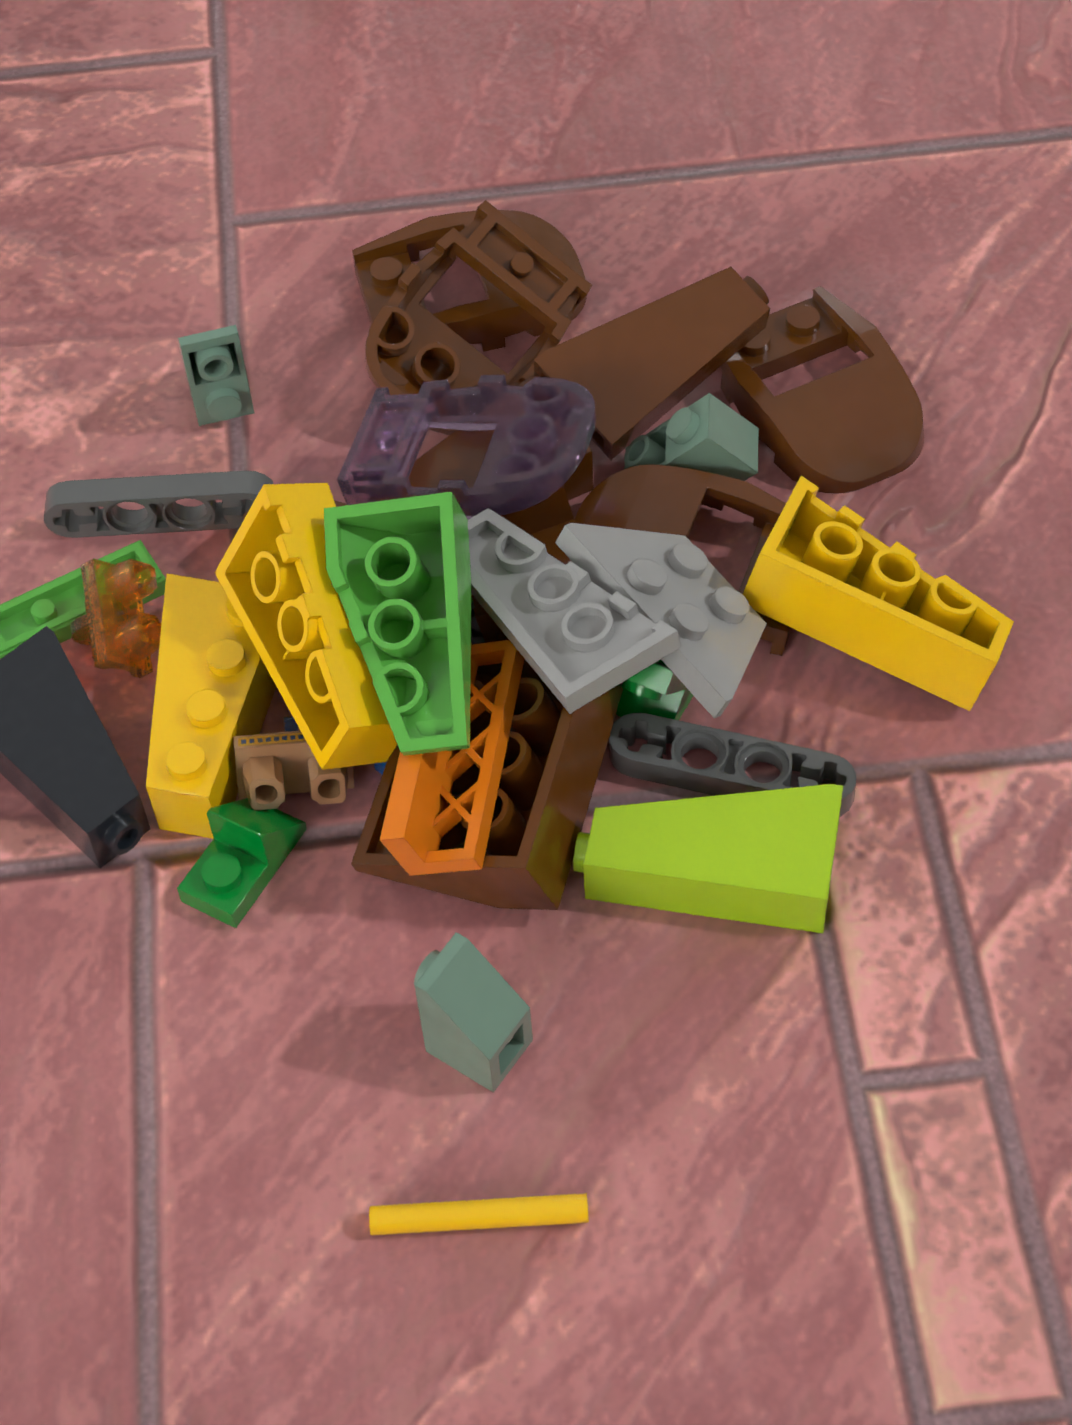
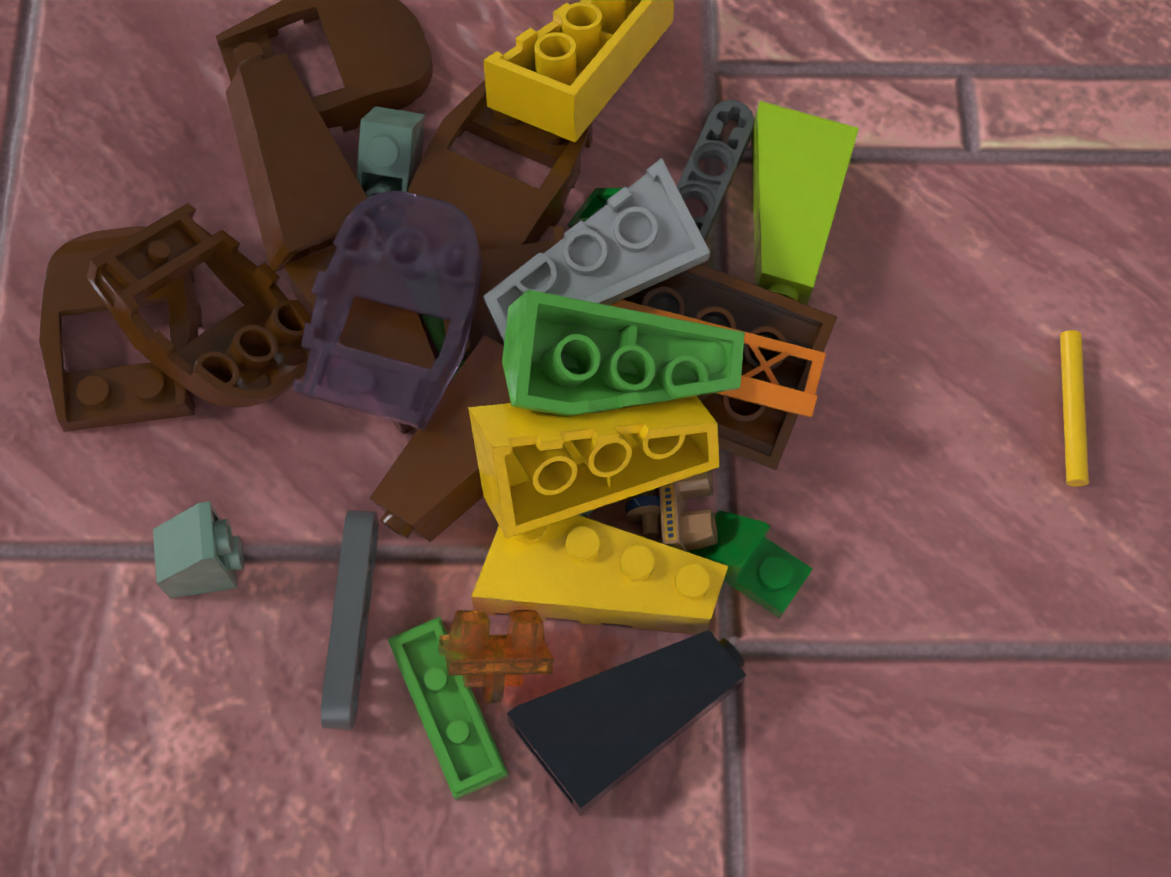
camera: 90 degrees left, 15 degrees up
sand green slope [414,932,533,1093] -> none
light grey wing [555,523,767,719] -> none

